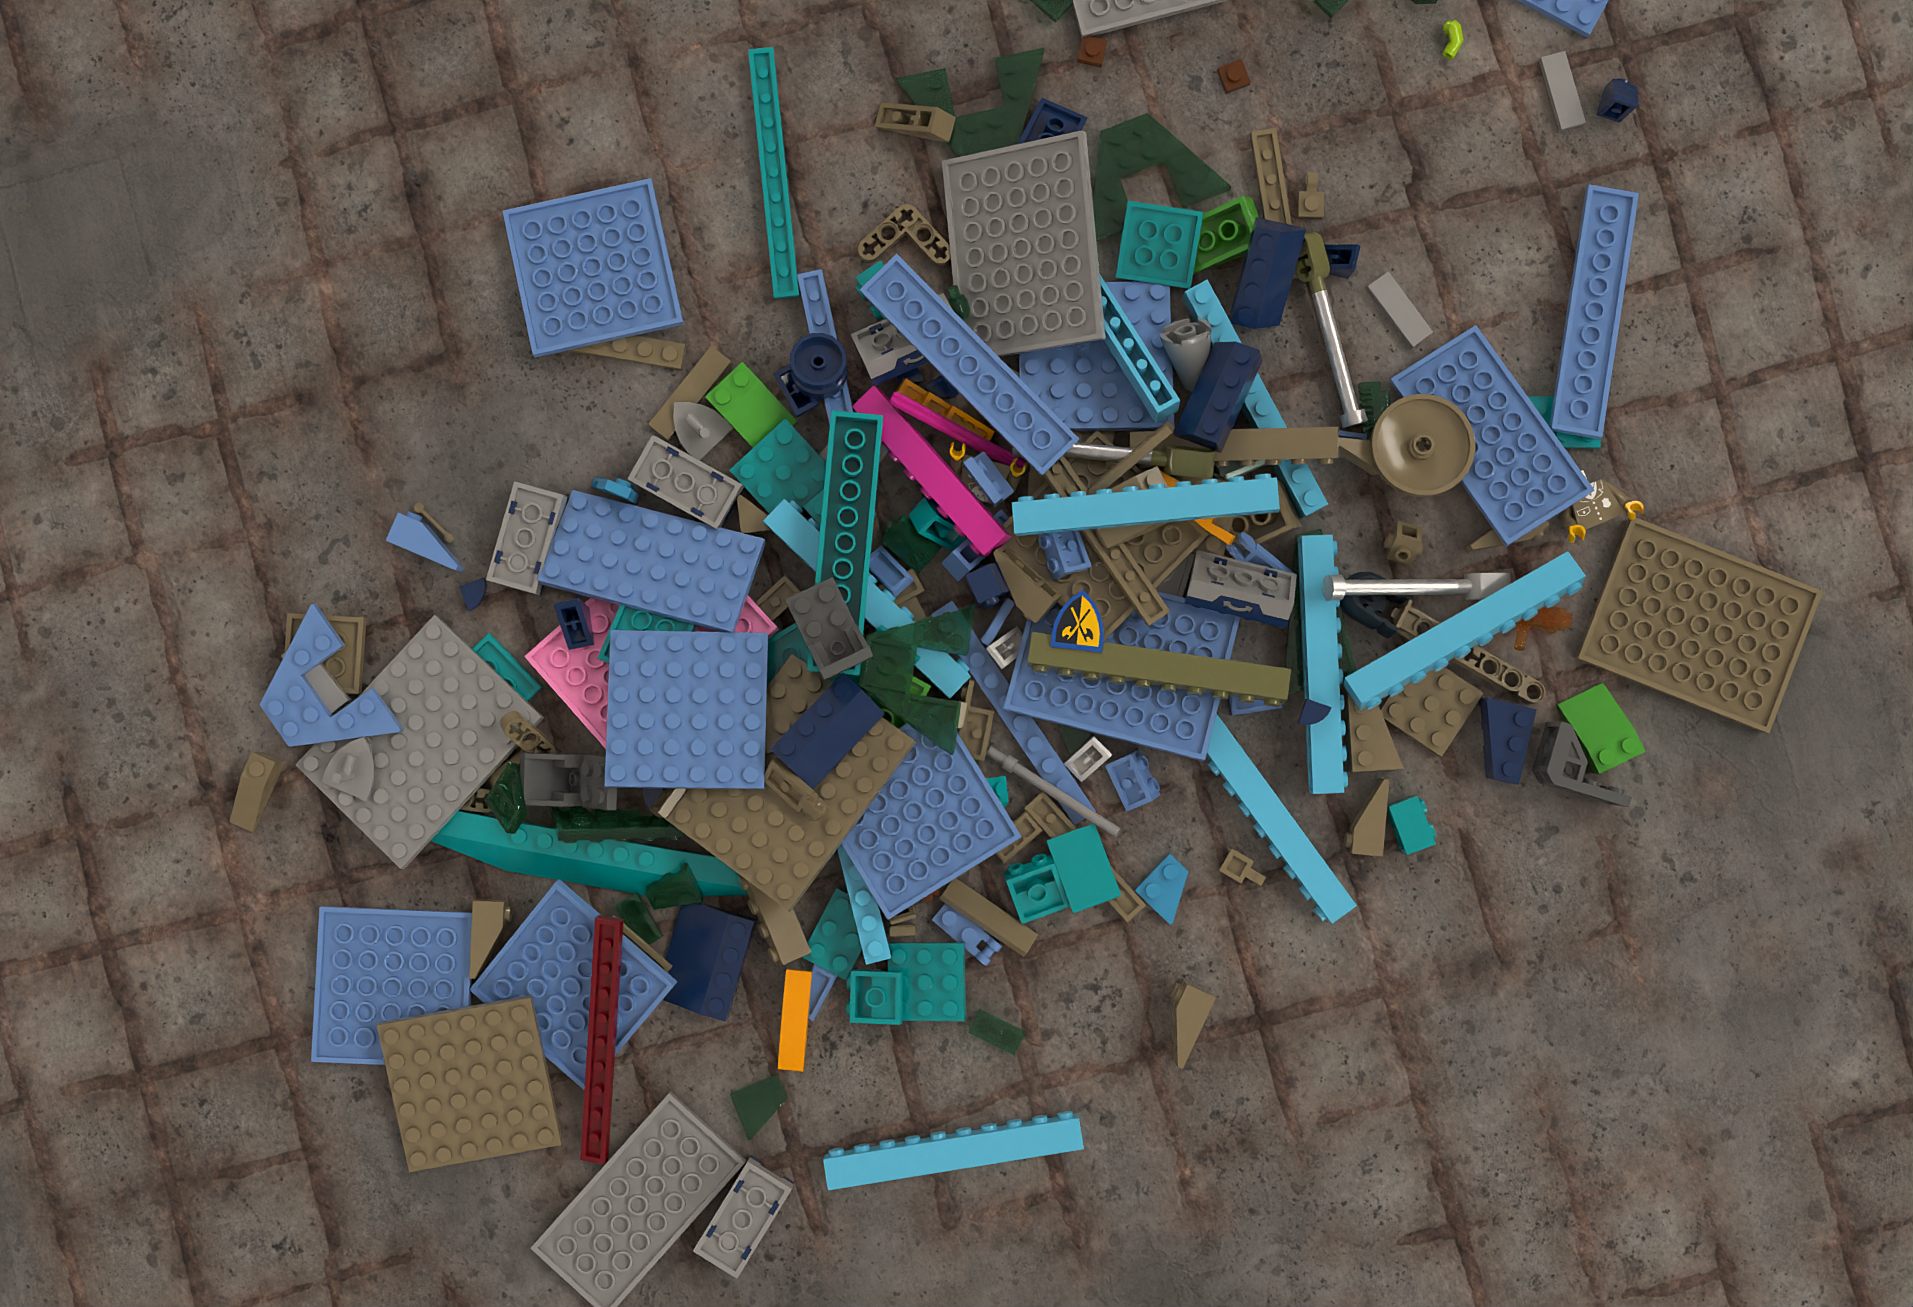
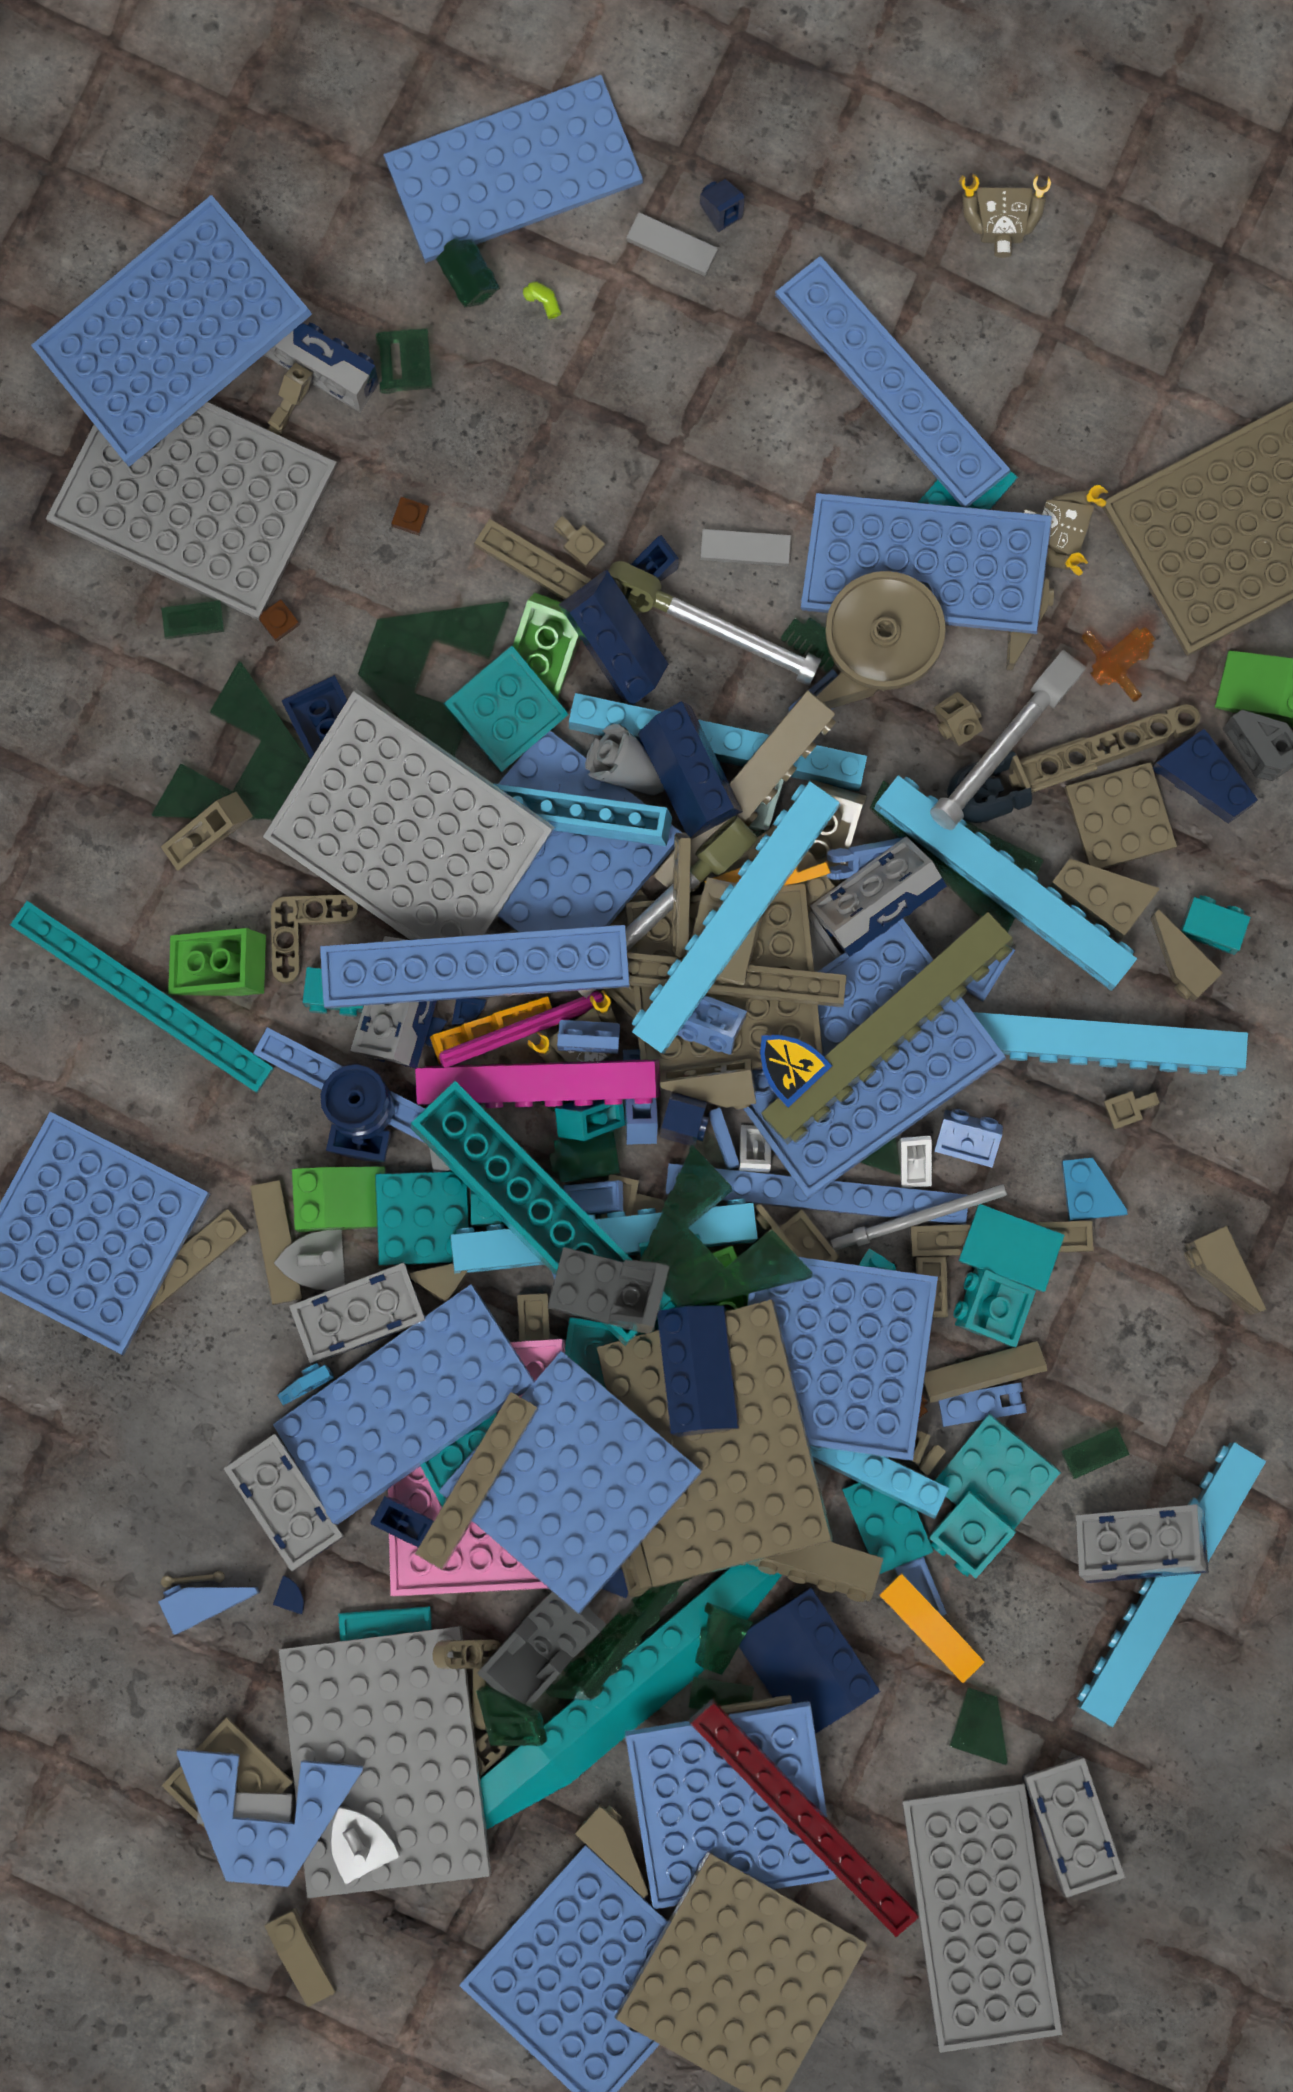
camera: 55 degrees left, 5 degrees down
dark tan hinge [764,758,829,820] -> none
clear green cylinder [948,285,971,321] -> none
dark blue tile [1297,699,1332,725] -> none
medium azure brick [1344,552,1586,711] -> none
none -> bright green slope [168,928,266,996]
none -> dark tan plate [415,1392,538,1571]
none -> dark tan torso [959,174,1051,258]
none -> light grey piece [1076,1504,1209,1583]

